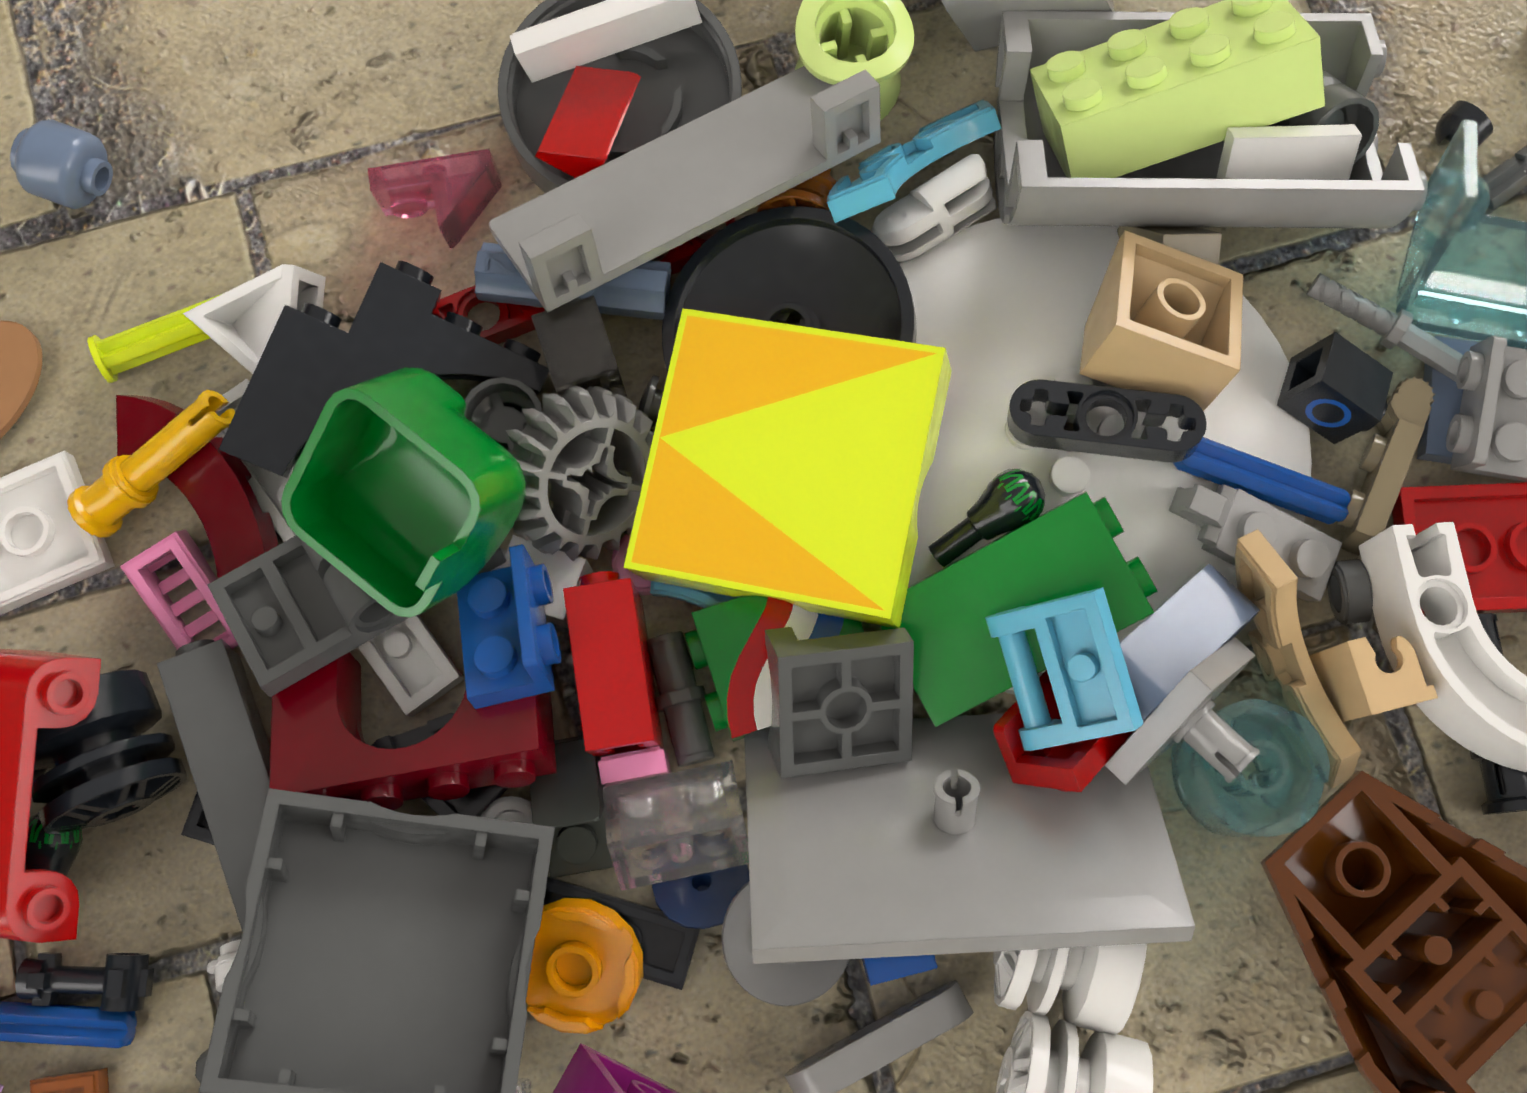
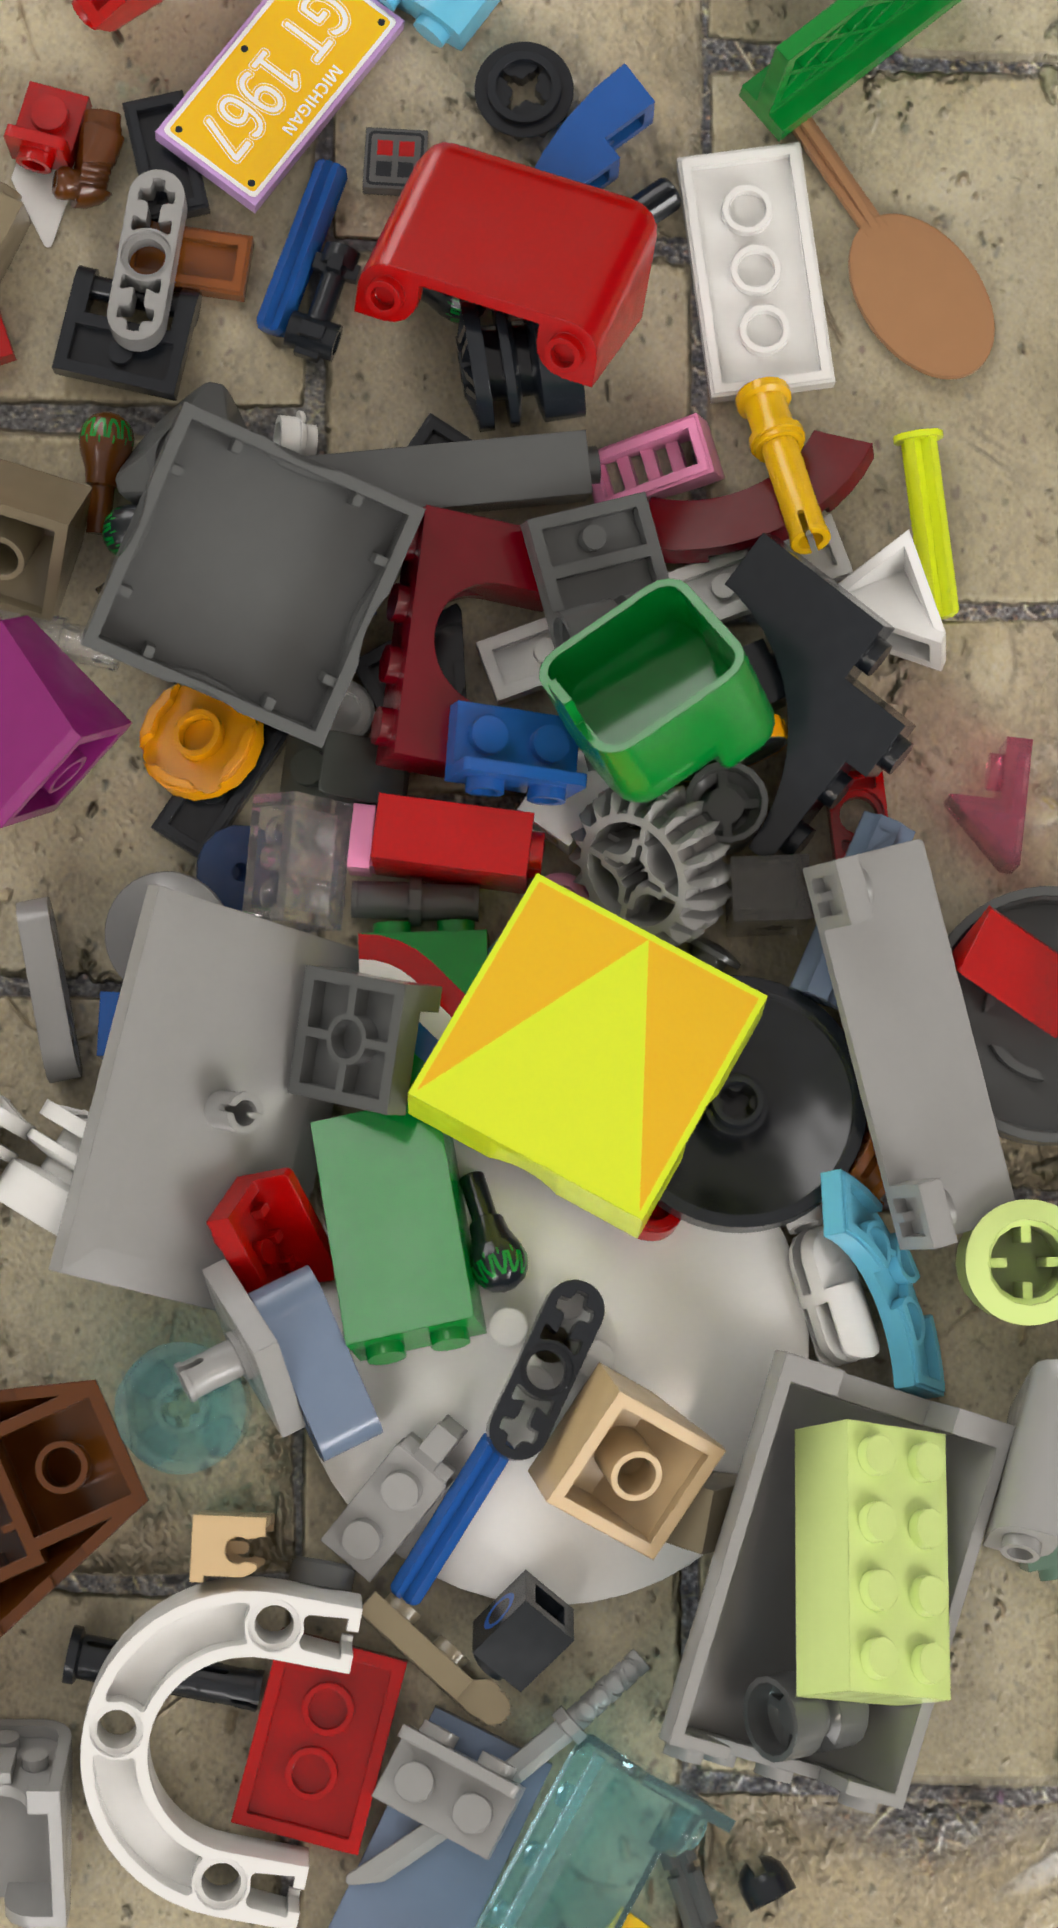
camera: 105 degrees right, 5 degrees up
medium azure plate [985,587,1144,751] -> none
white tile [1216,124,1362,180] -> none
tan tile [1235,529,1362,788] -> none

